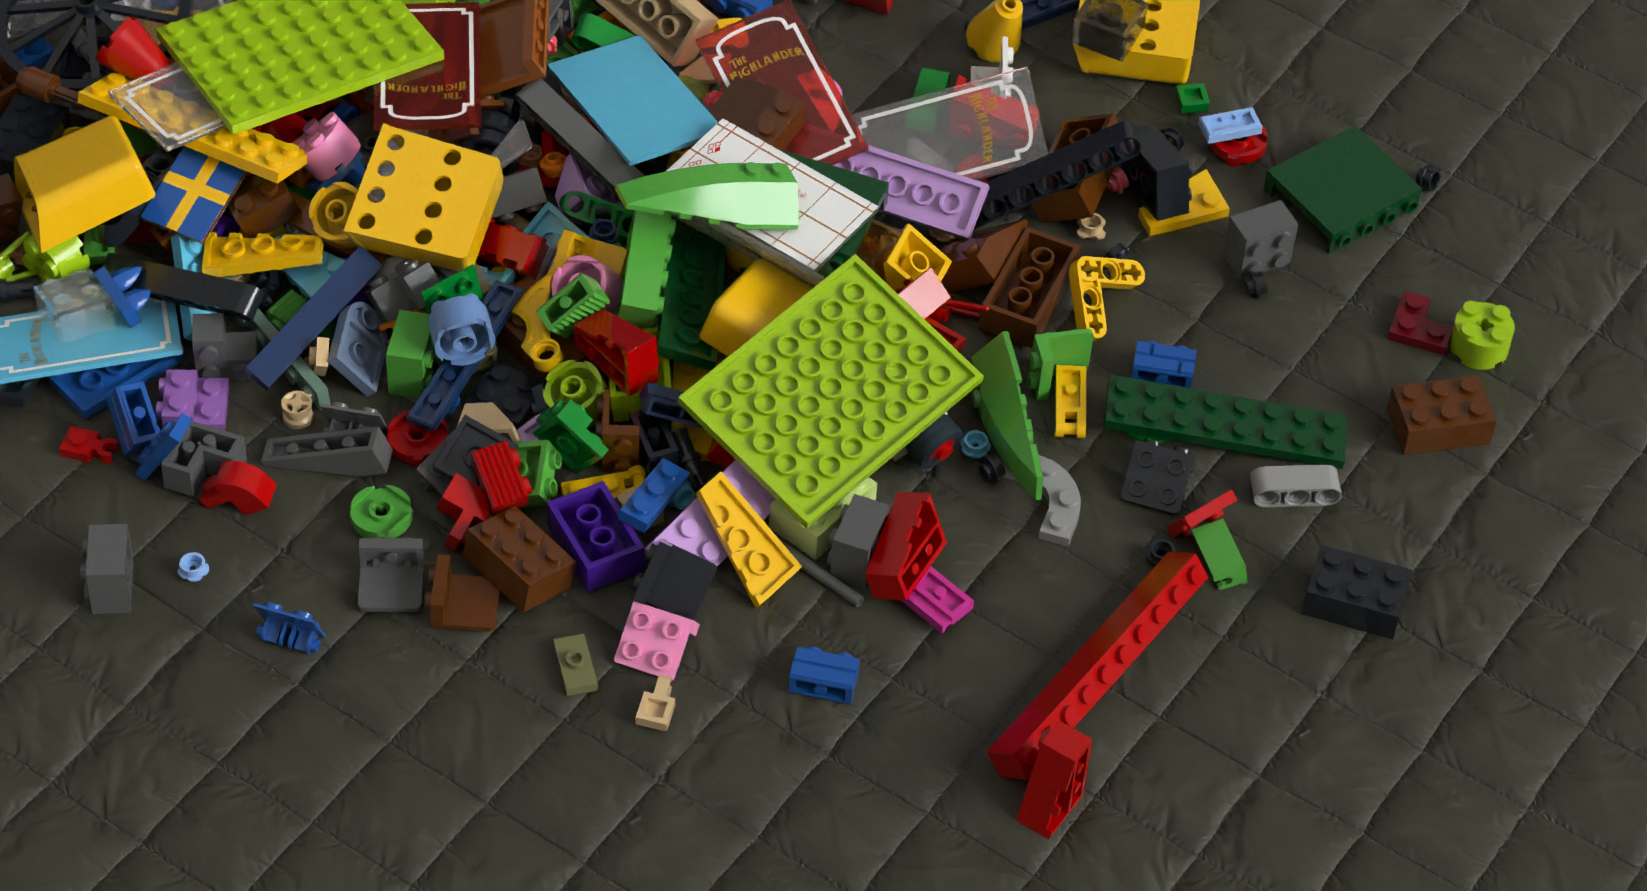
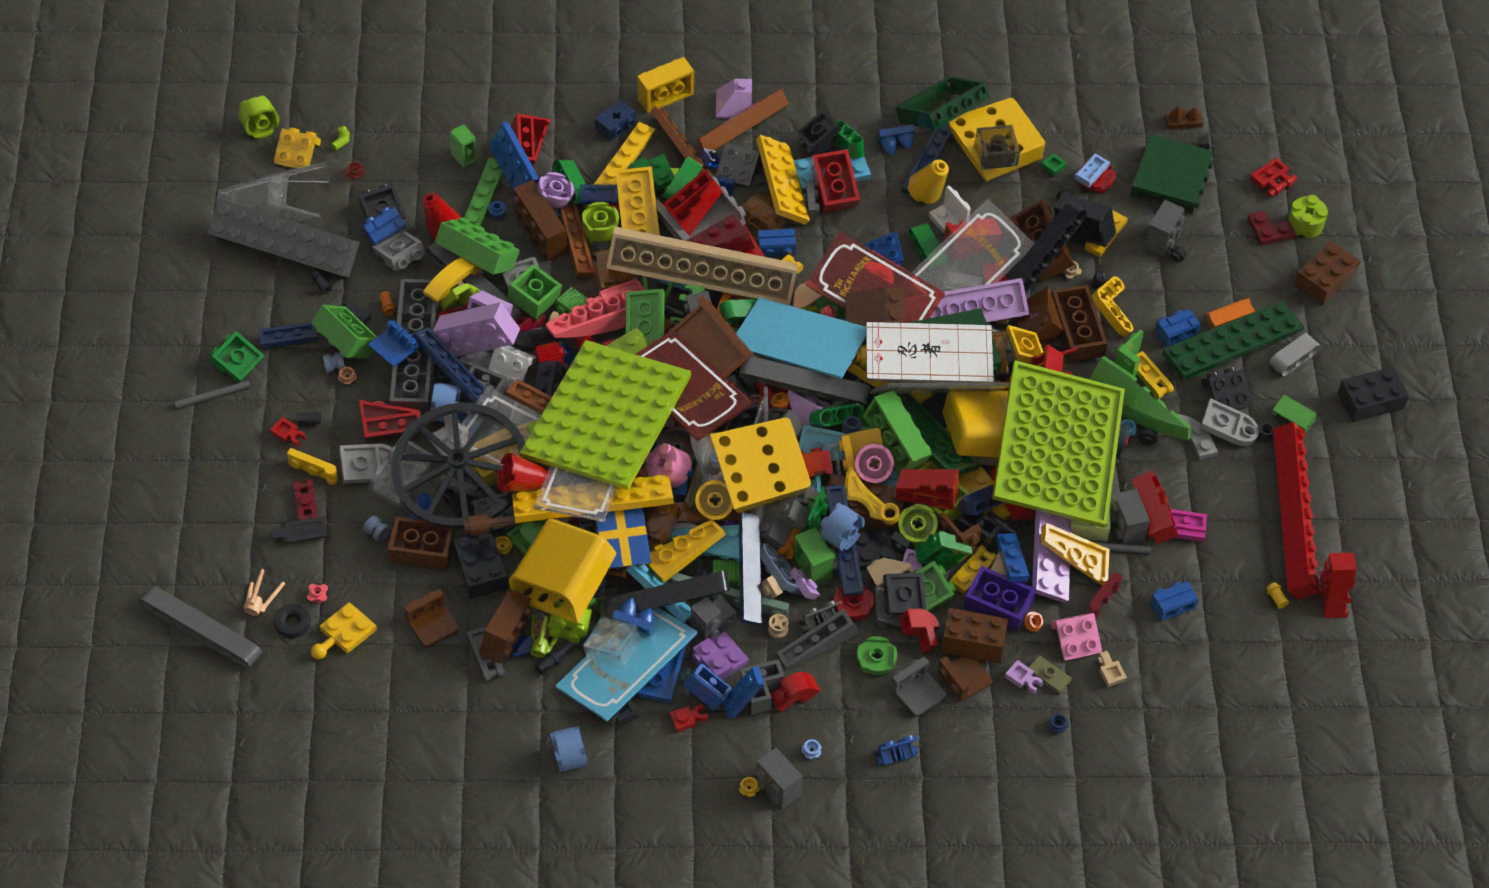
camera: 35 degrees left, 5 degrees up
red brick [471,441,532,516] -> none
bright green brick [536,272,610,339] -> none
bright green wedge [615,162,799,230] -> none
black bracket [631,539,717,620] -> none
red plate [1166,490,1238,538] -> none
none -> yellow plate [739,777,760,797]
none -> lavender plate [789,567,820,600]
none -> blue hinge [863,231,904,270]
none -> lavender plate [1005,660,1043,694]
none -> orange plate [1024,612,1043,632]
none -> dark blue plate [1048,713,1068,733]
none -> dark red plate [1088,573,1122,620]
none -> reddish brown tile [1165,106,1204,130]
none -> light grey plate [1200,398,1259,446]
none -> orange piece [1204,298,1255,329]
none -> red plate [1250,157,1297,197]
none -> yellow pin [1266,582,1289,609]

